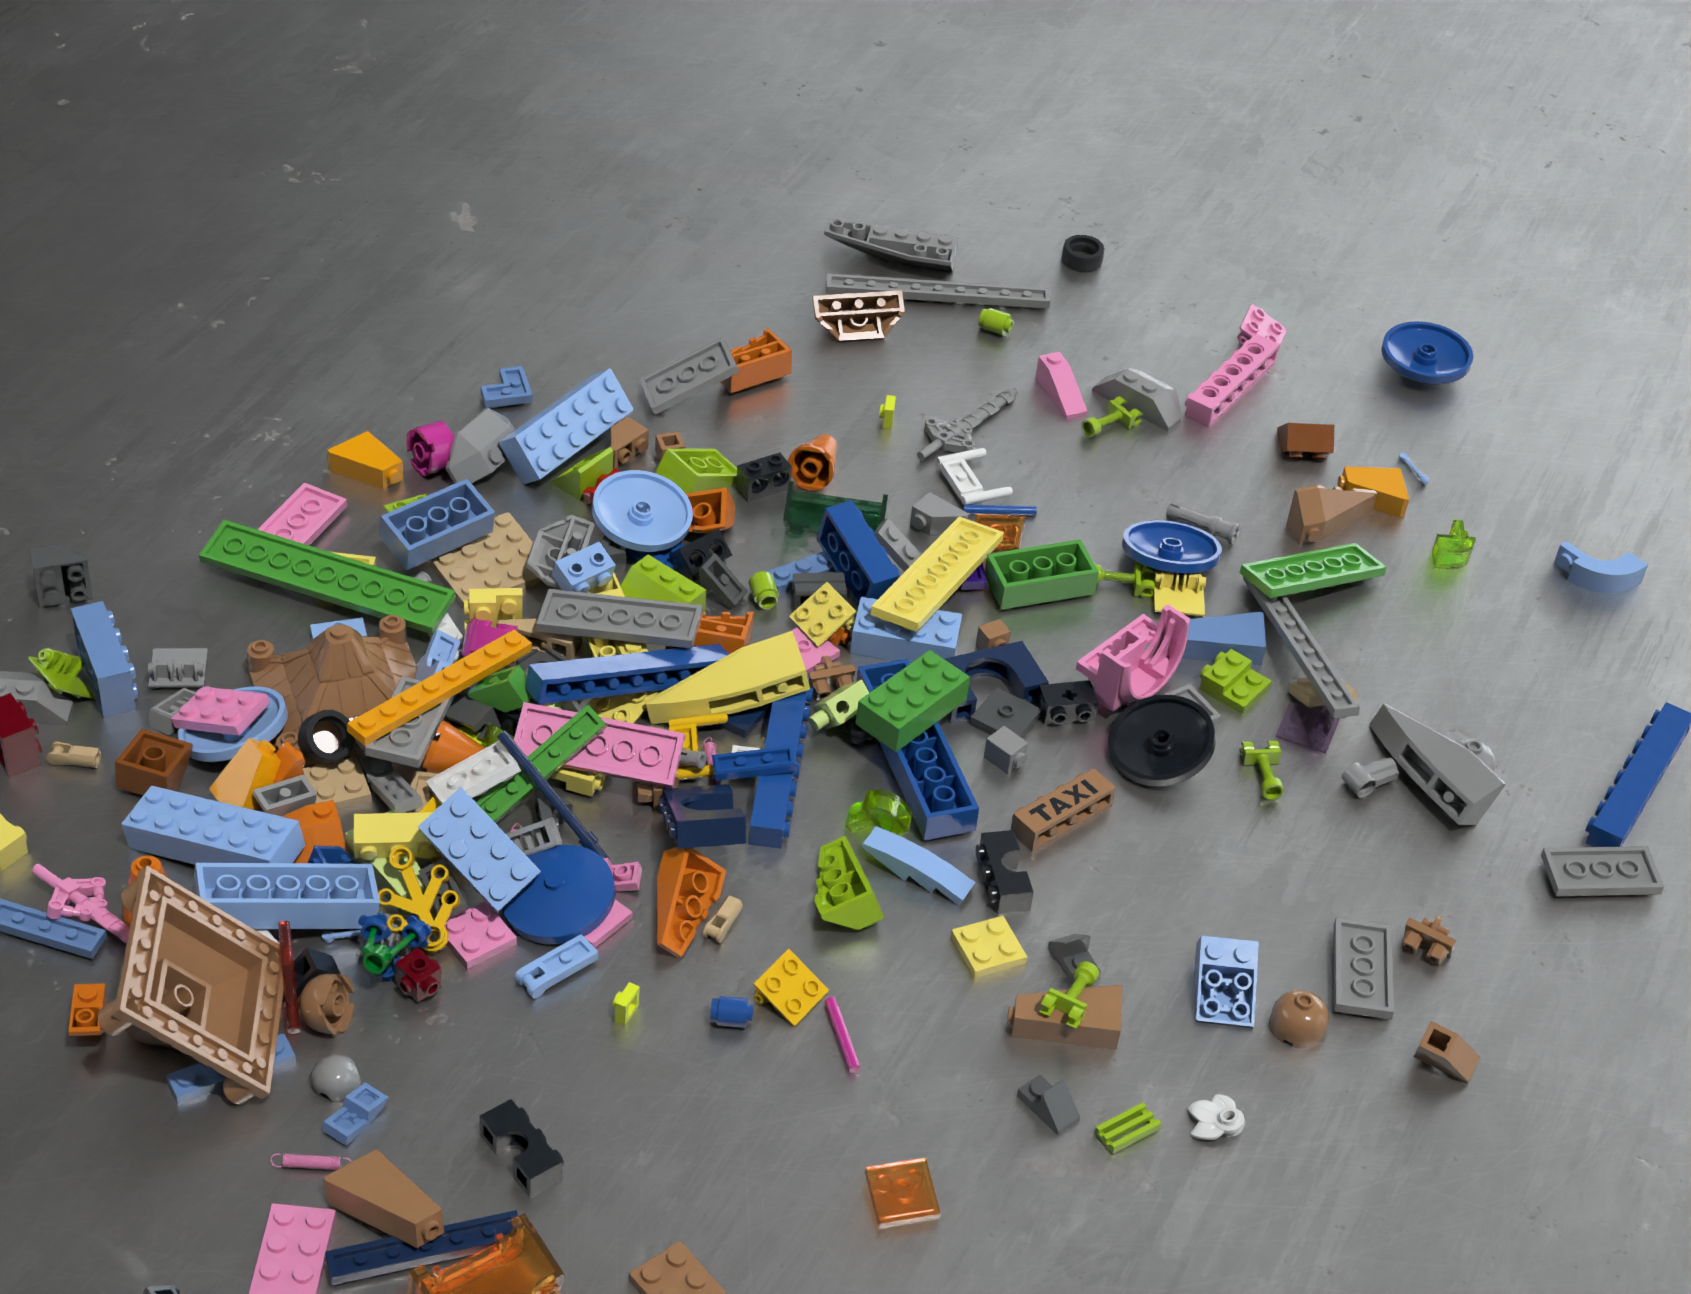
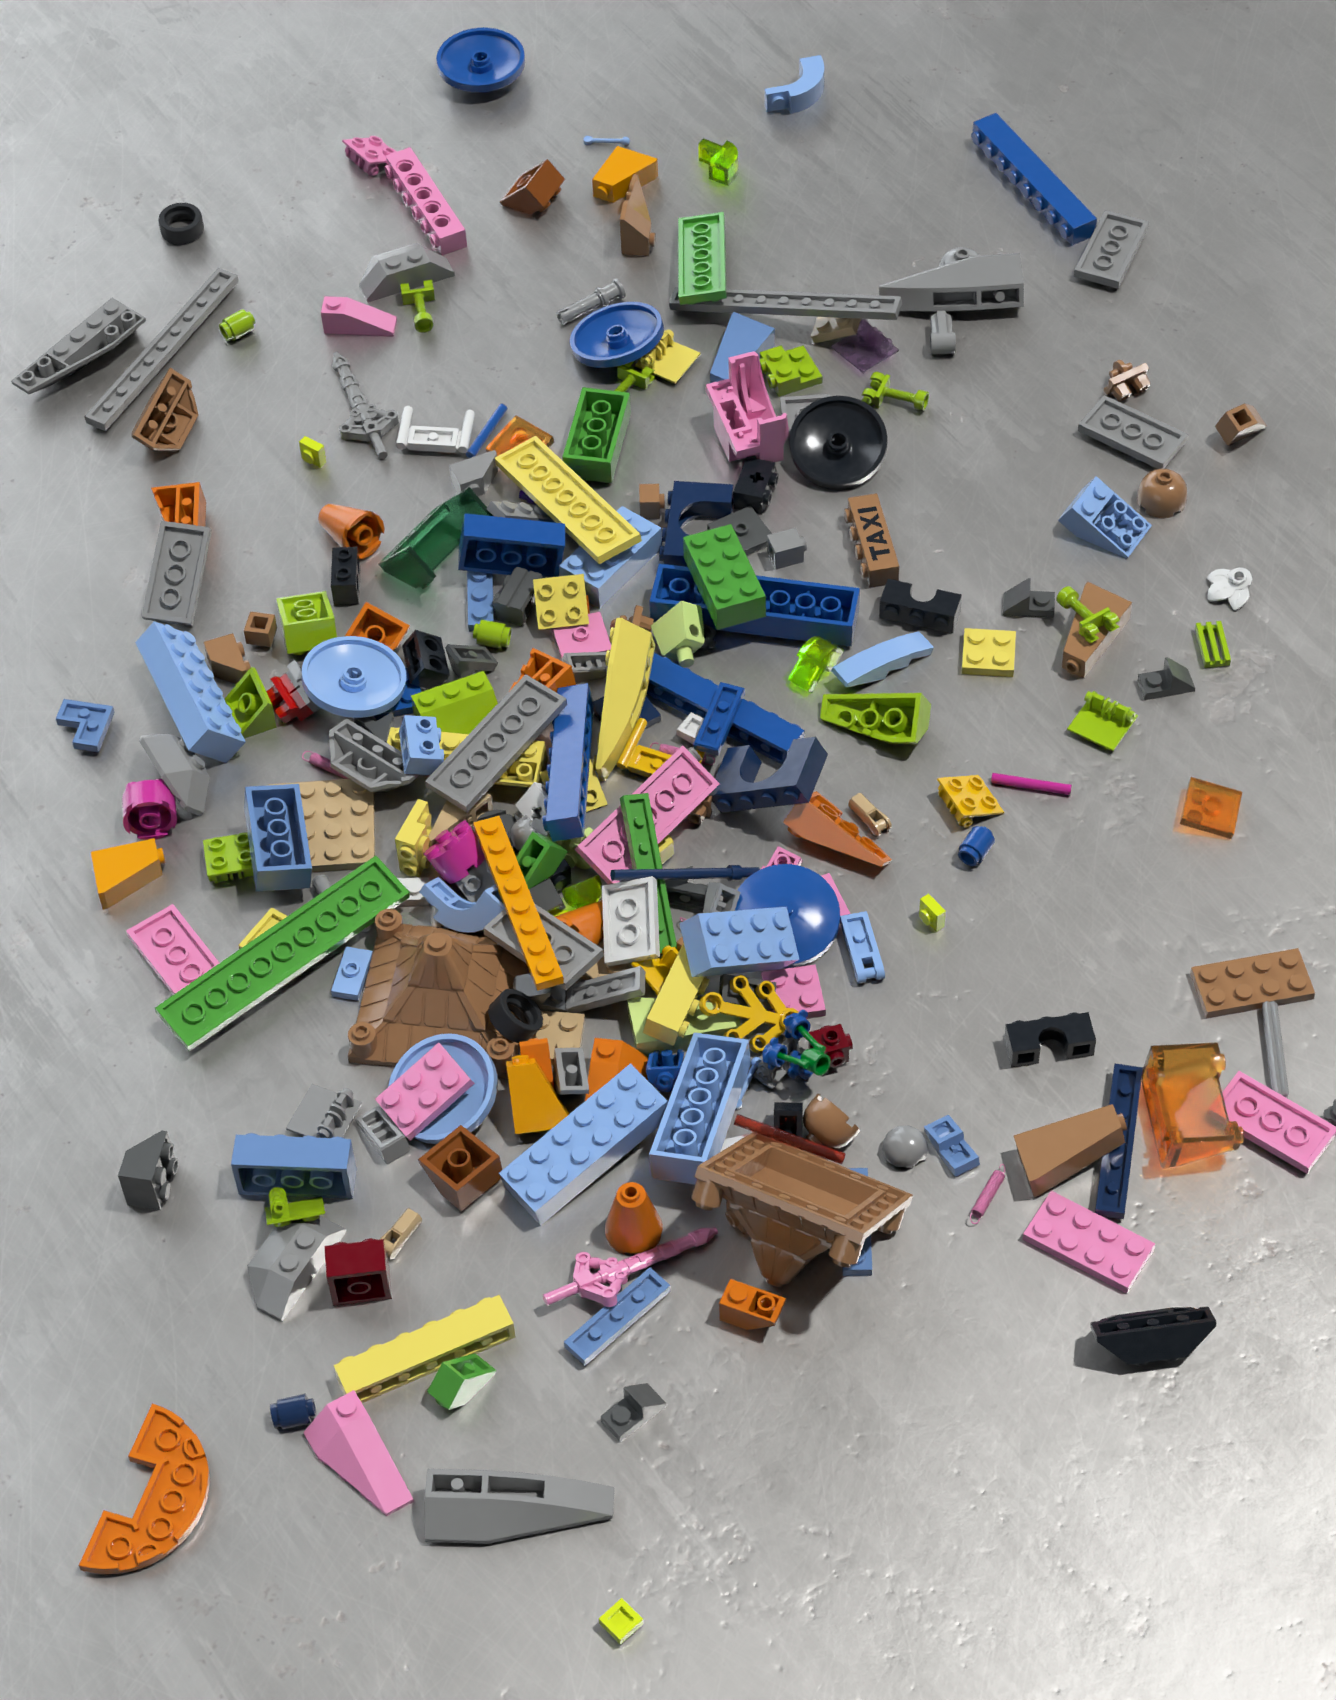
camera: 55 degrees left, 10 degrees up
none -> lime hinge [1067,691,1138,751]

